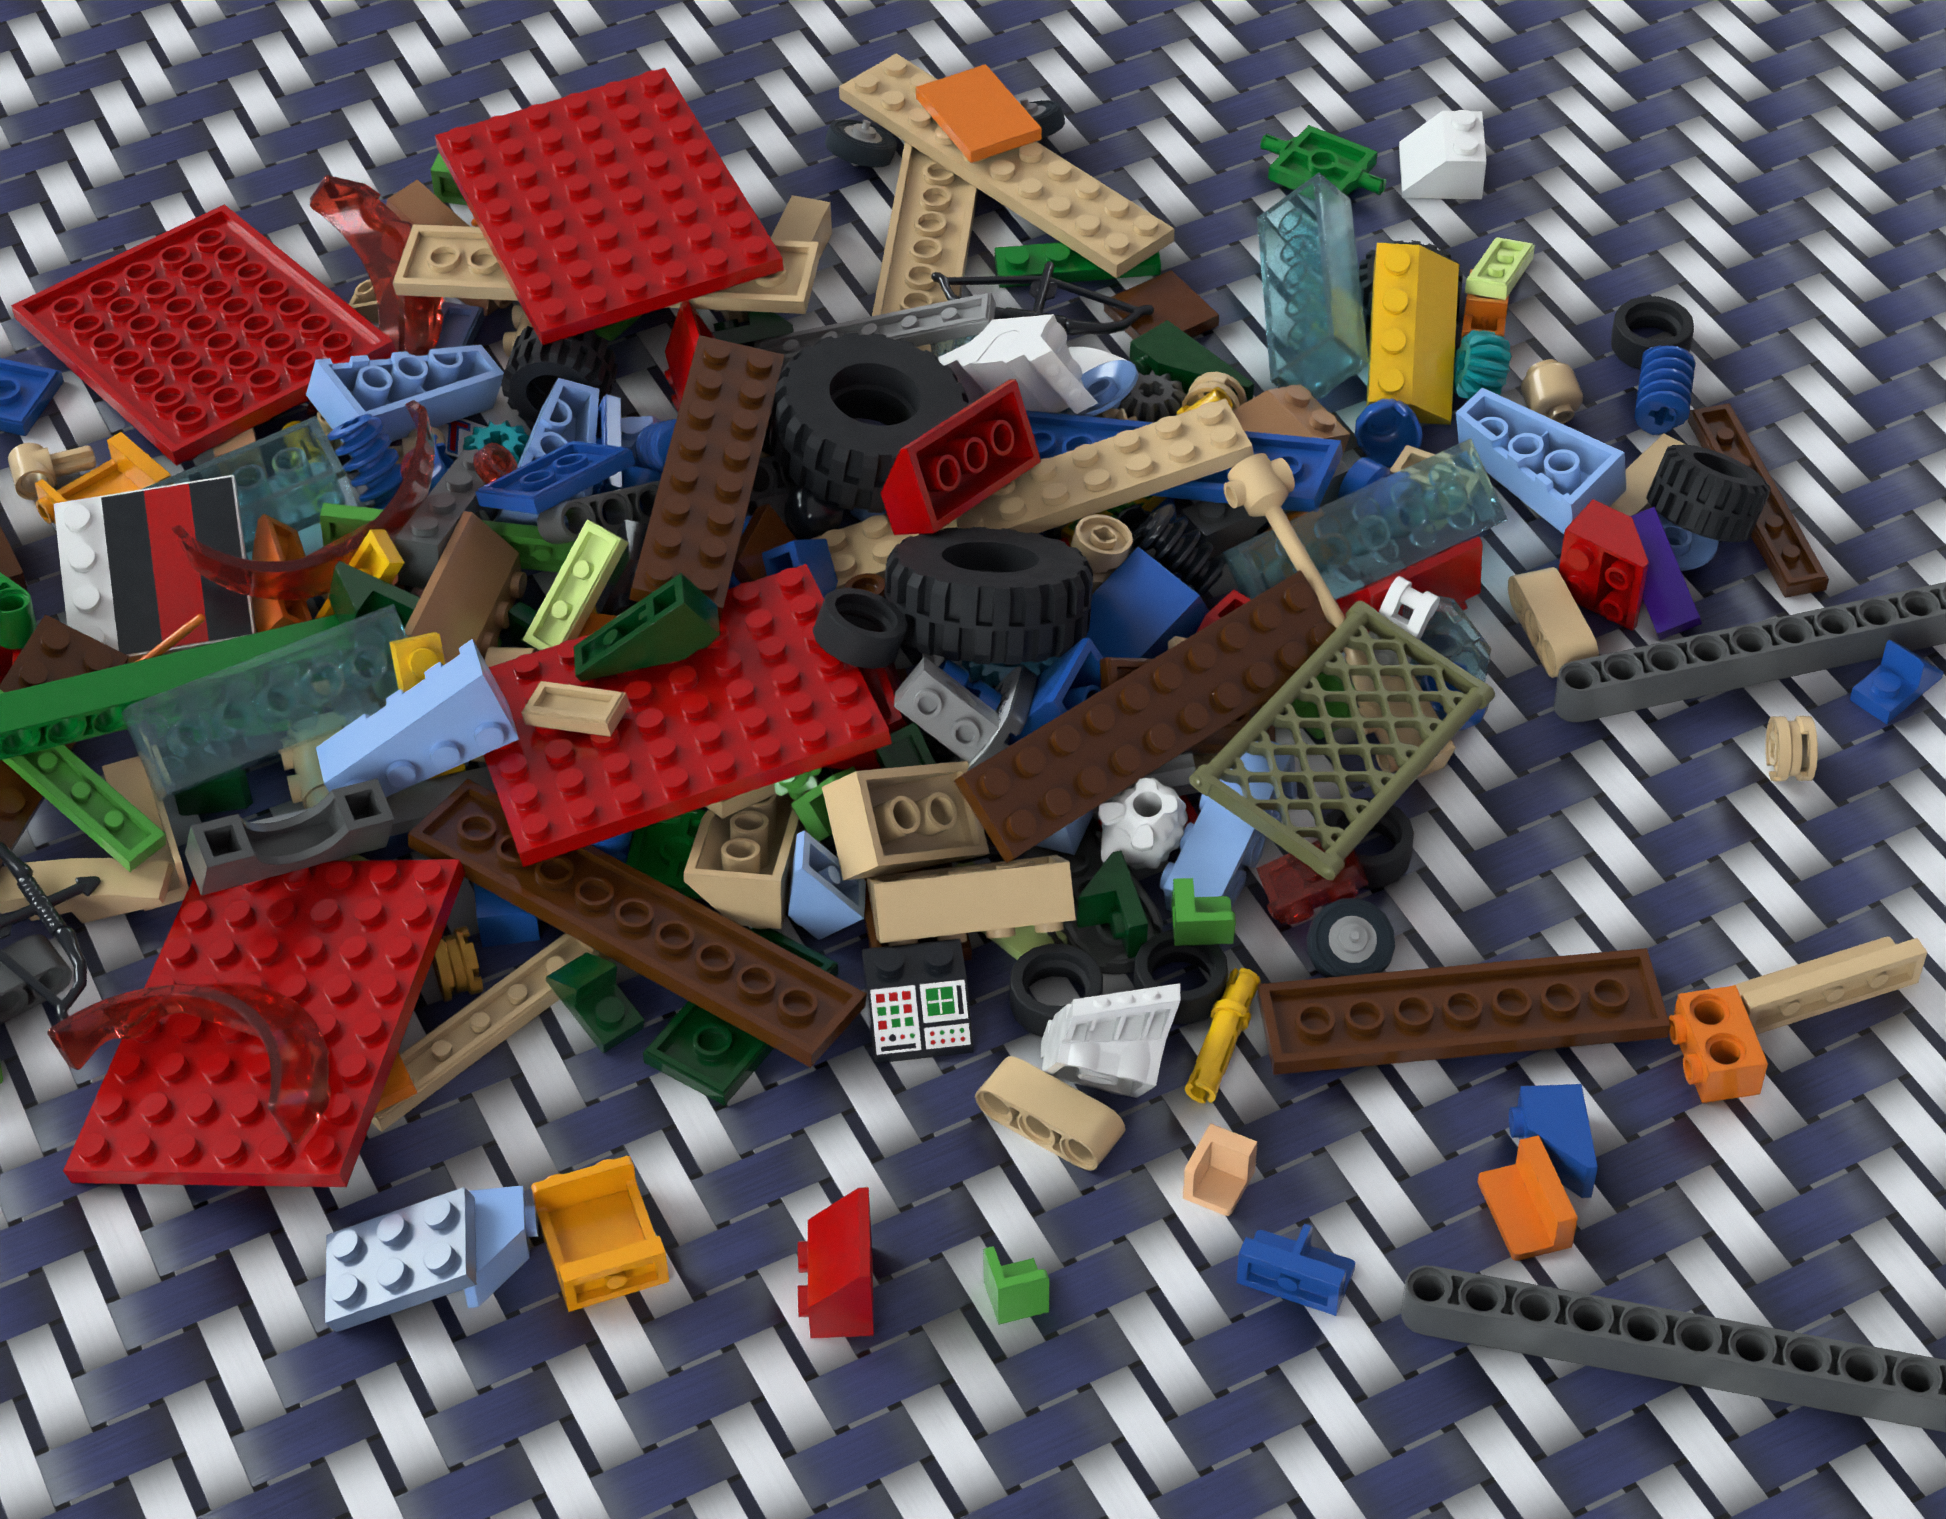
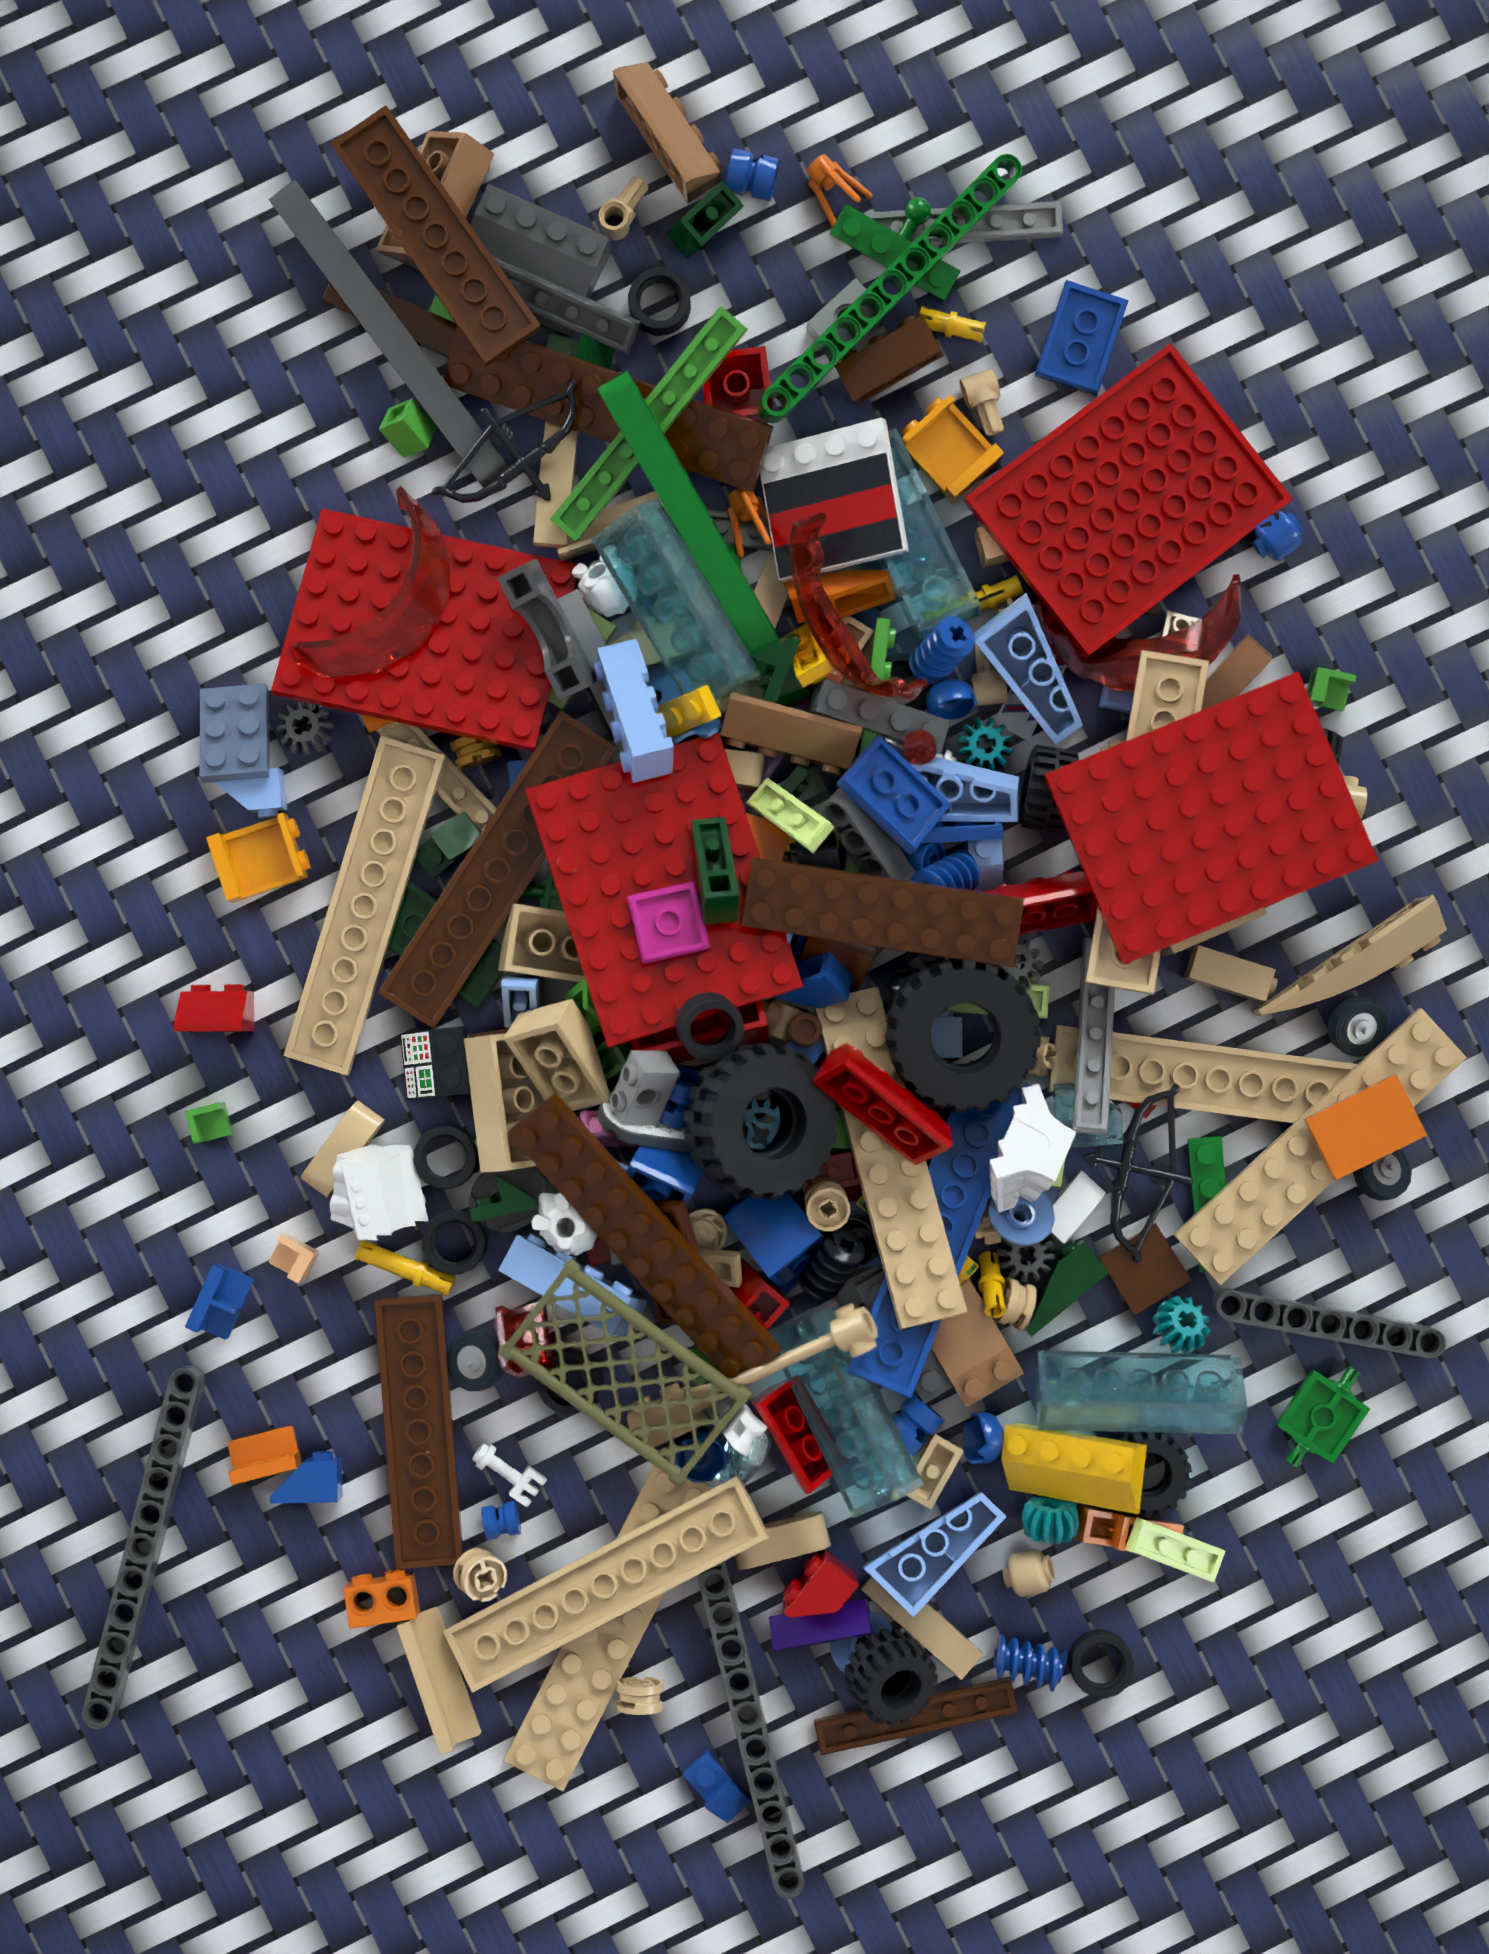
camera: 90 degrees right, 40 degrees up
tan tile [521,681,629,737] -> none
bright green panel [1171,878,1236,946] -> none
white slope [1399,110,1486,199] -> none
none -> dark grey gear [276,701,334,756]
none -> tan plate [283,736,446,1075]
none -> tan plate [443,1475,770,1693]
none -> tan wheel [453,1548,507,1602]
none -> white hinge [472,1443,547,1507]
none -> blue wheel [481,1501,521,1541]
none -> tan plate [503,1465,715,1792]
none -> white animal [571,547,636,617]
none -> dark pink tile [627,882,710,964]
none -> teal gear [1152,1295,1211,1355]
none -> dark grey beam [1211,1289,1446,1358]
none -> blue head [1252,511,1304,561]
none -> tan wedge [1252,895,1447,1016]

